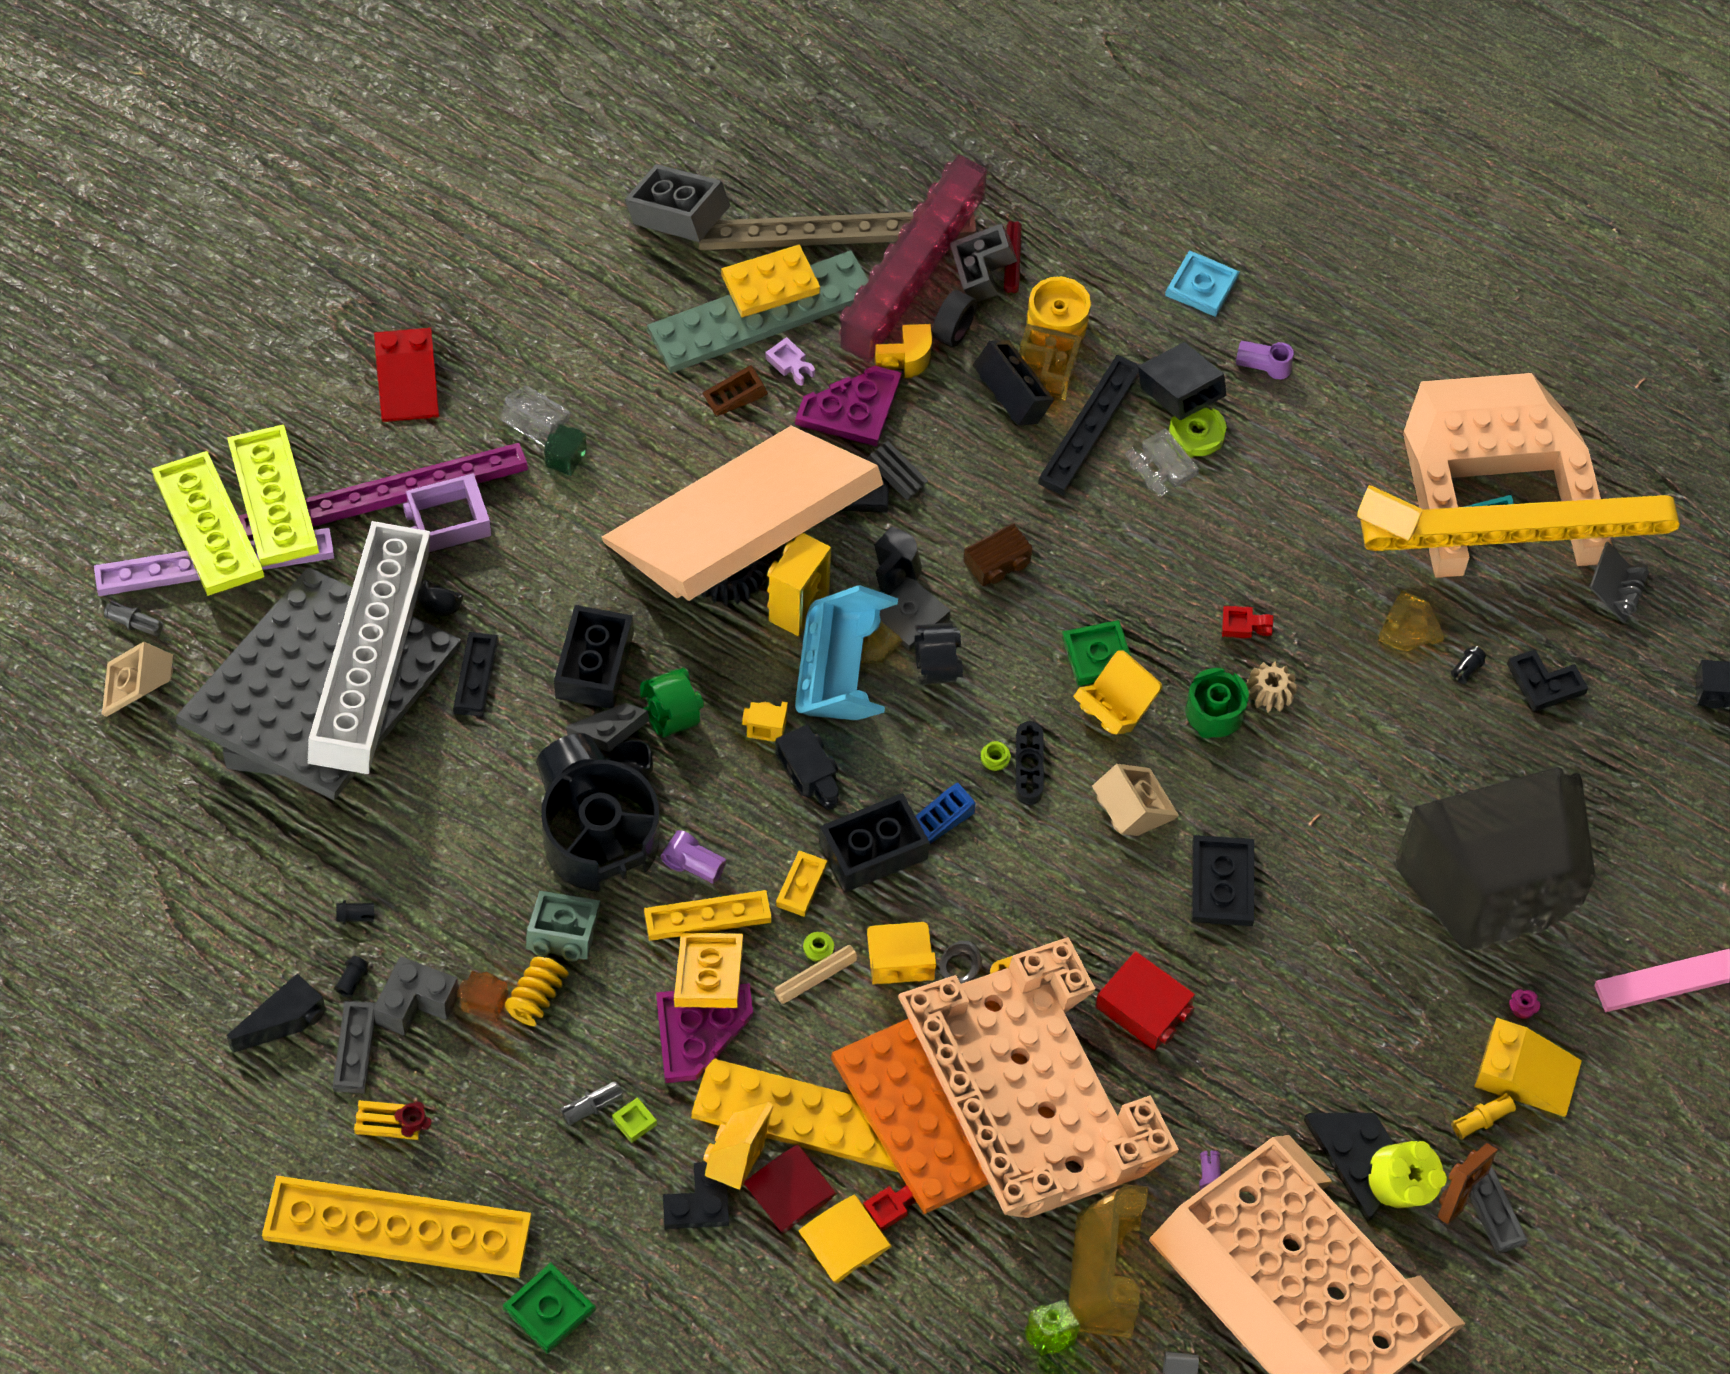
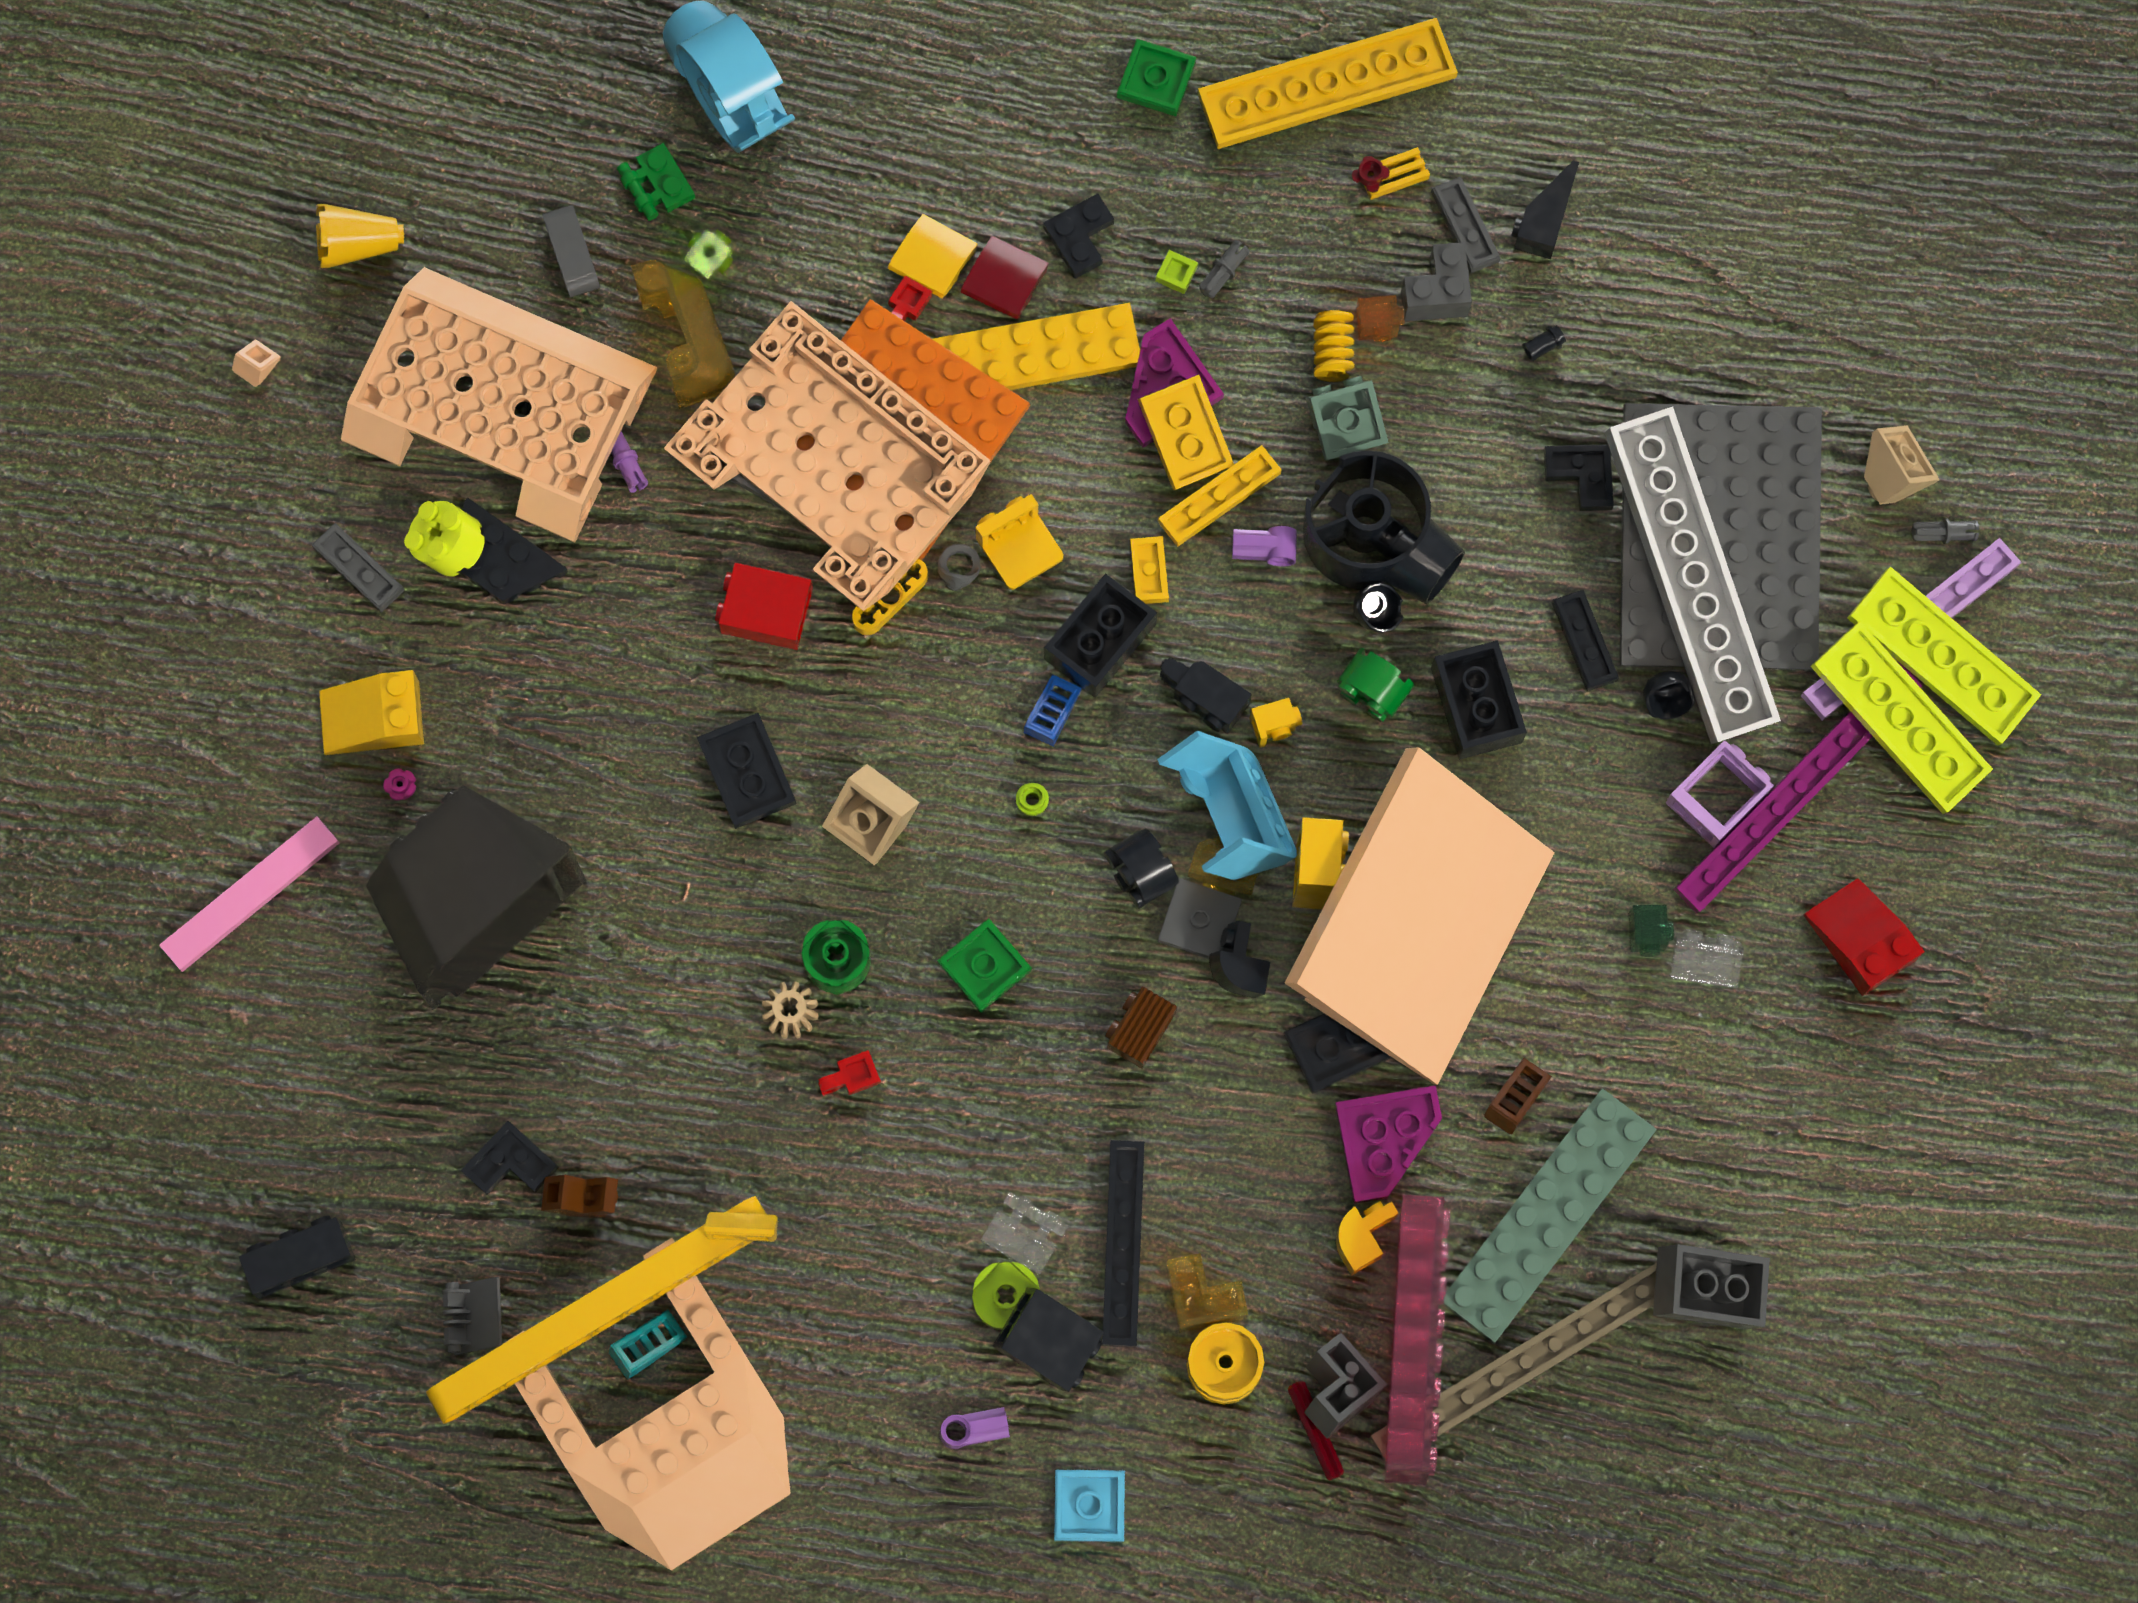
camera: 155 degrees right, 15 degrees up
black pin [334,956,369,998] -> none
dark grey wing [566,703,650,752] -> none
yellow slope [703,1102,774,1190] -> none
yellow plate [721,244,820,318] -> none
lavender plate [765,337,815,386] -> none
tan axle [774,945,857,1004] -> none
lime plate [803,932,834,962] -> none
dark grey tile [867,441,928,500] -> none
black tyre [932,290,977,347] -> none
black brick [973,340,1054,425] -> none
black beam [1015,721,1044,805] -> none
yellow bracket [1073,650,1162,735] -> none
clear yellow plate [1377,590,1444,652] -> none
dark orange plate [1437,1143,1498,1224] -> none
black pin [1451,646,1486,684] -> none
yellow pin [1451,1093,1516,1140] -> none
none -> reddish brown brick [541,1175,618,1218]
none -> black plate [1544,445,1614,511]

